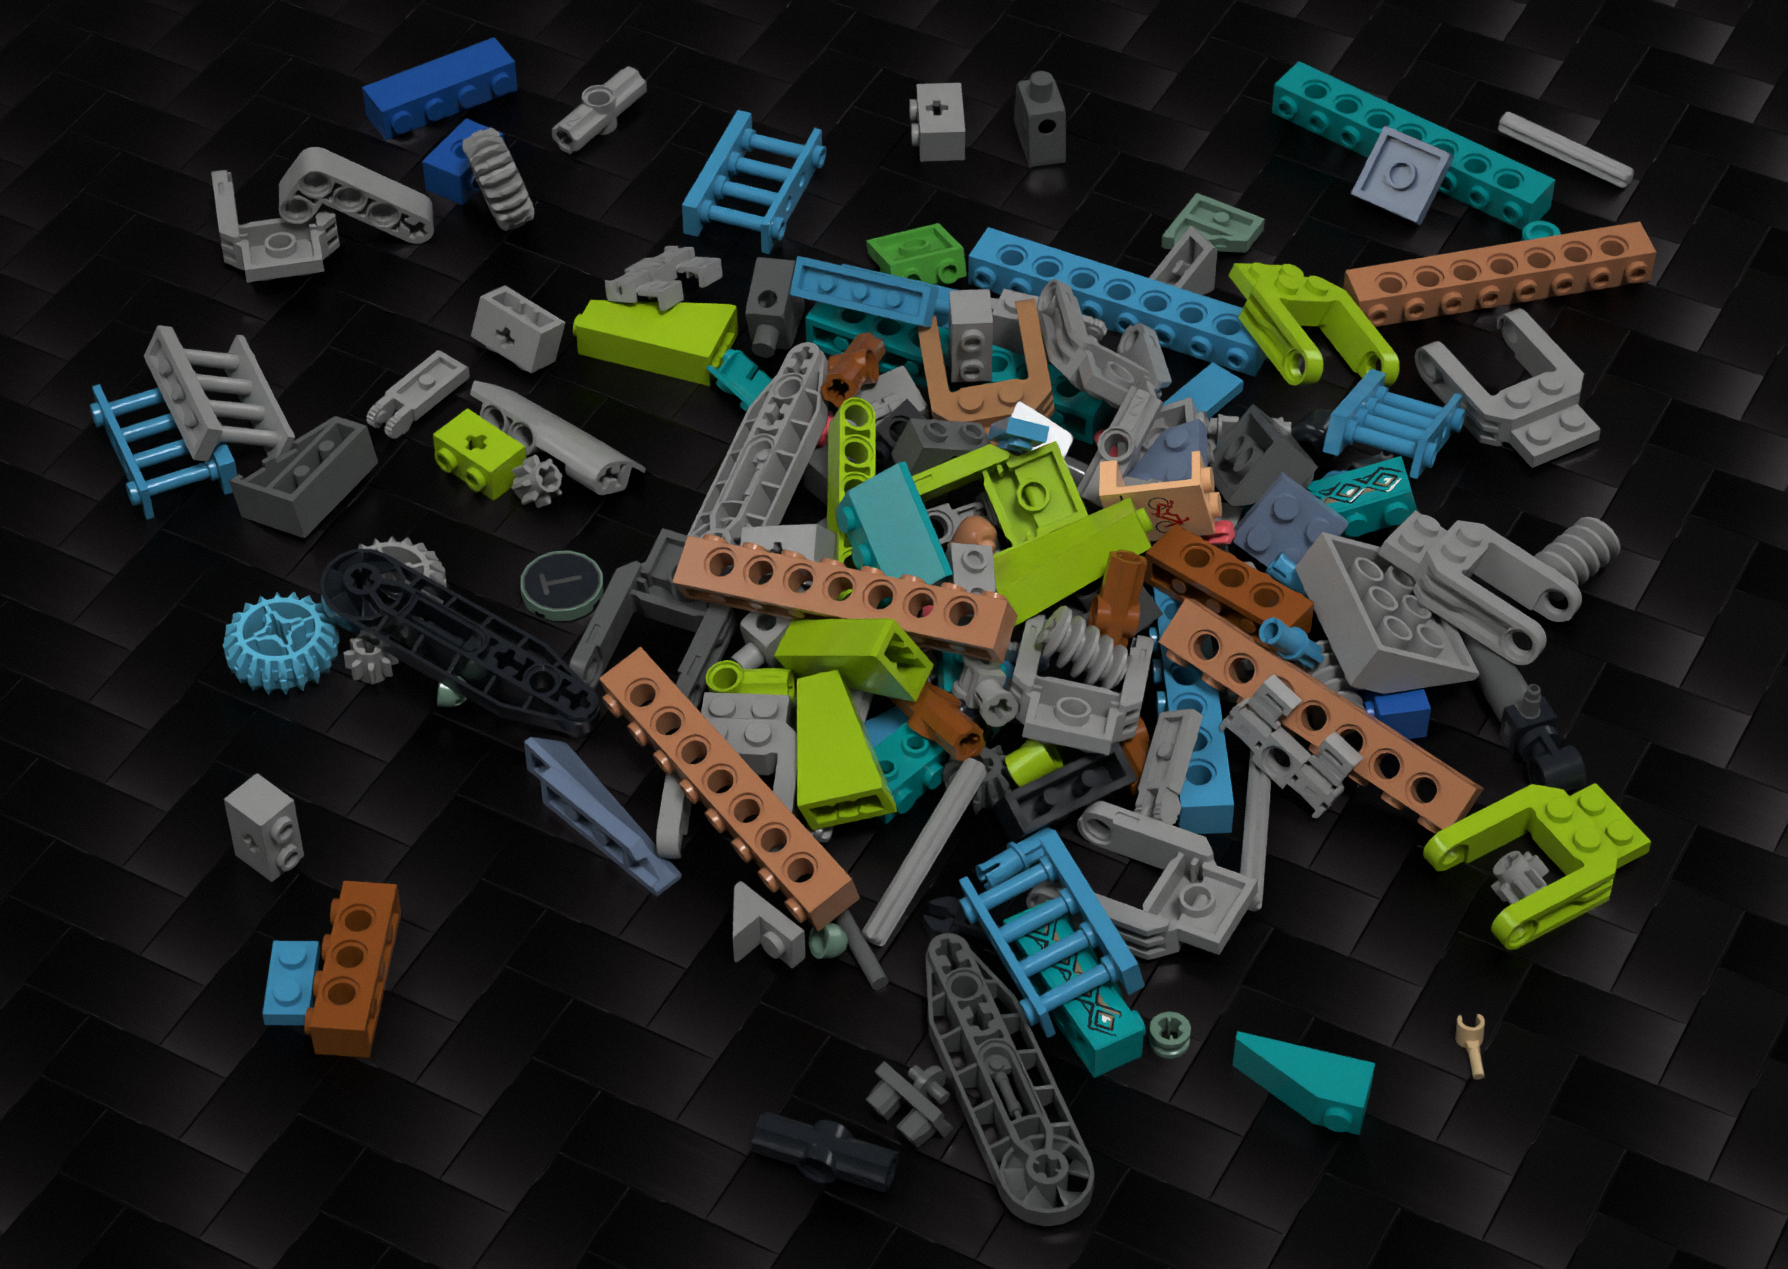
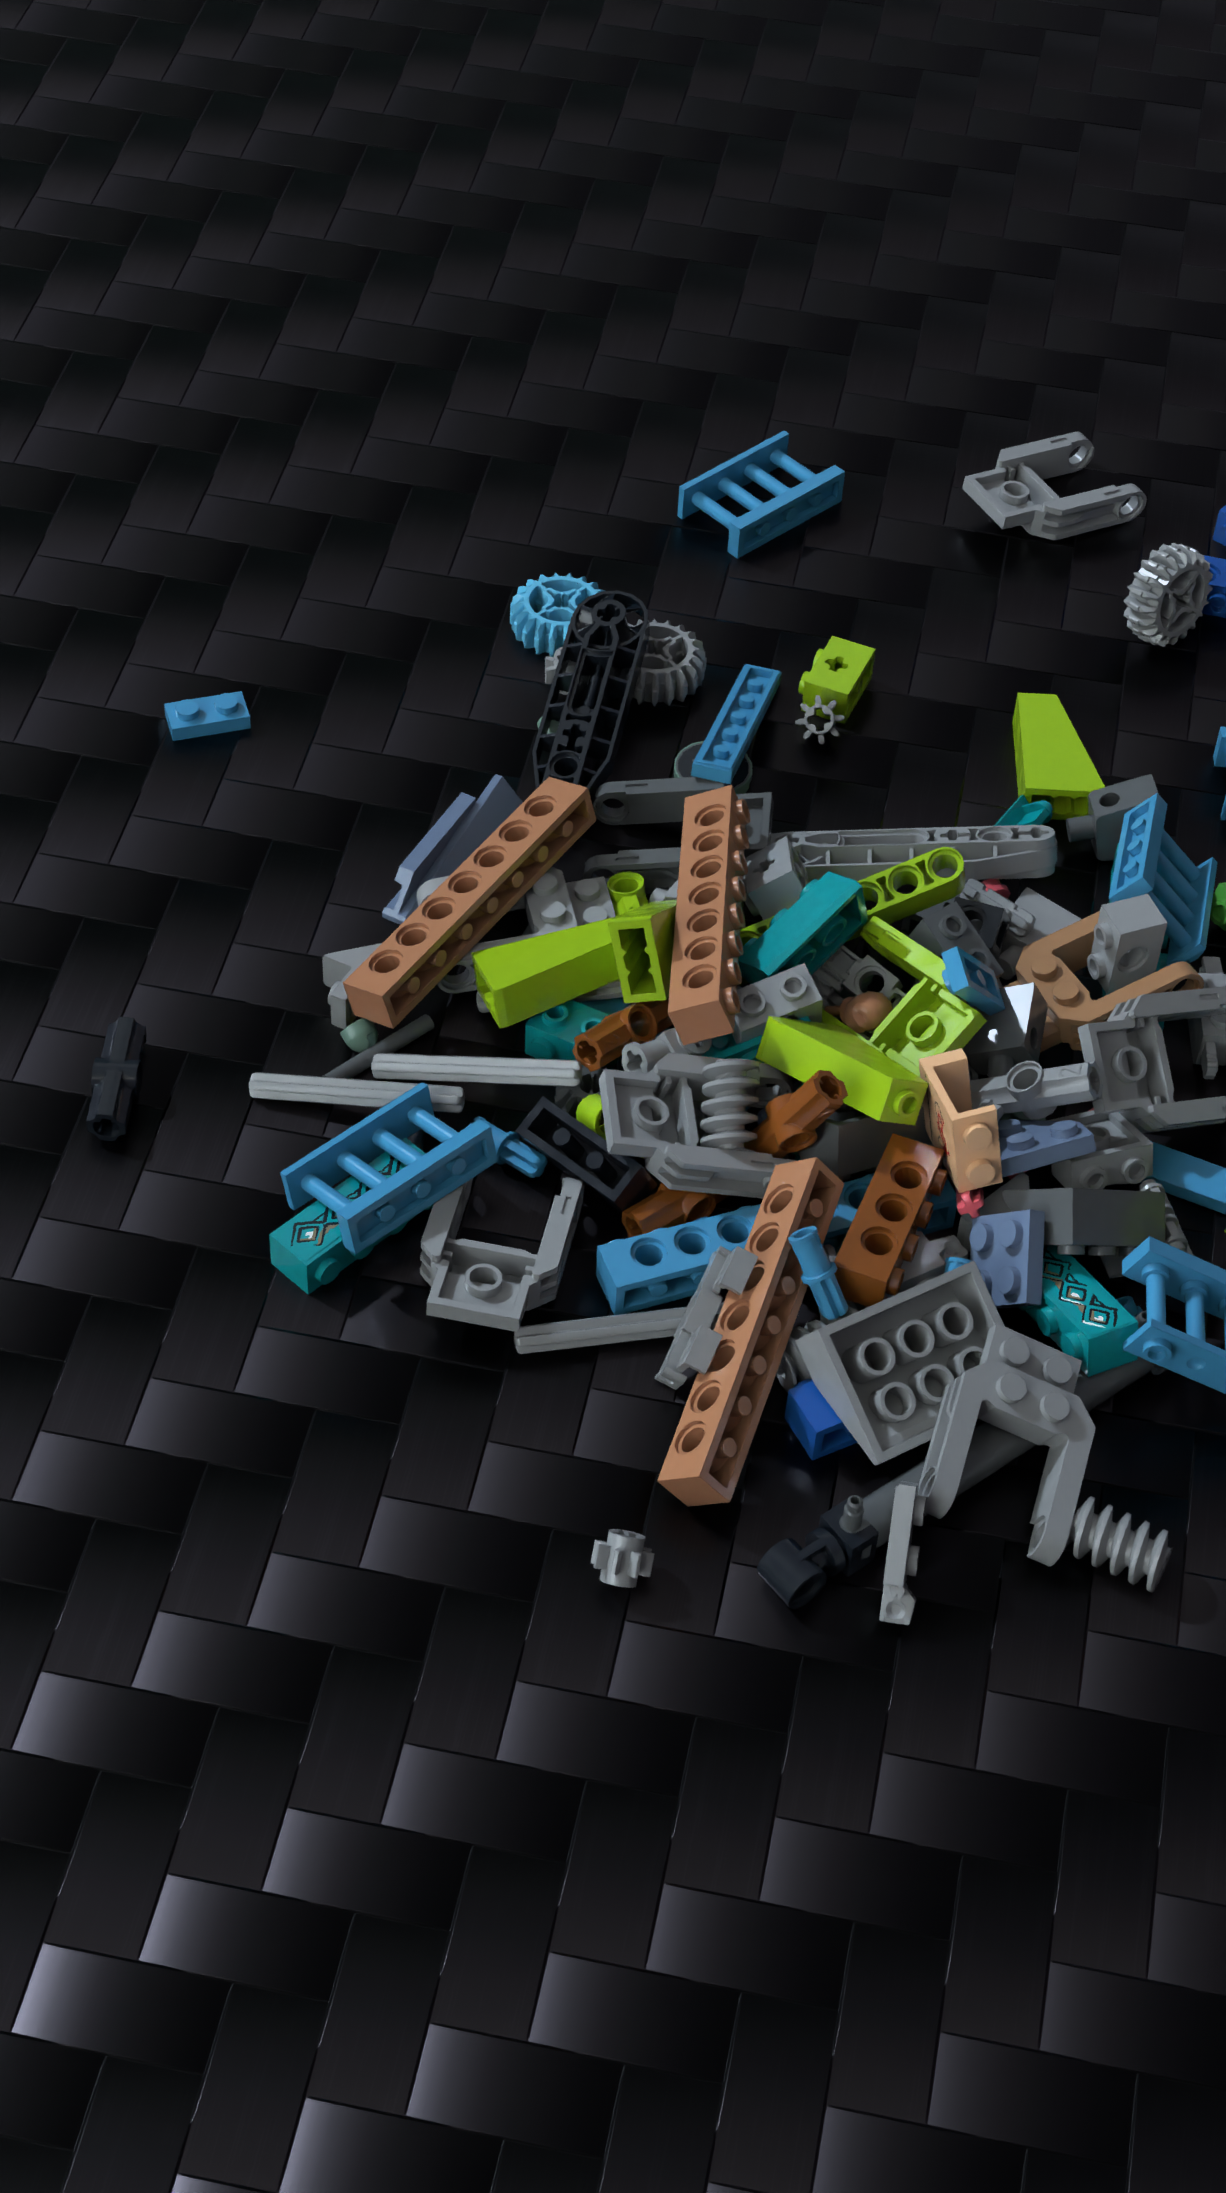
camera: 70 degrees right, 0 degrees up
light grey fence [144,325,295,461] -> none
light grey brick [224,773,304,882] -> none
dark grey wedge [229,416,378,538] -> none
light grey beam [279,147,434,244] -> none
dark orange brick [304,881,401,1058] -> none
light grey hinge [366,350,470,439] -> none
light grey panel [470,380,646,495] -> none
light grey brick [471,285,565,373] -> none
light grey piece [605,246,723,311] -> none
dark orange piece [820,332,886,407] -> none
dark grey hips [866,1061,954,1148] -> none
dark grey beam [926,933,1095,1226] -> none
light grey hinge [1134,709,1203,825] -> none
sand green bush [1149,1011,1191,1059] -> none
teal slope [1233,1031,1375,1135] -> none
lime plate [1423,783,1651,950] -> none
tan hand [1455,1014,1485,1080] -> none
none -> light grey axle [249,1072,465,1113]
none -> dark azure tile [691,664,782,784]
none -> light grey hinge [879,1481,926,1625]

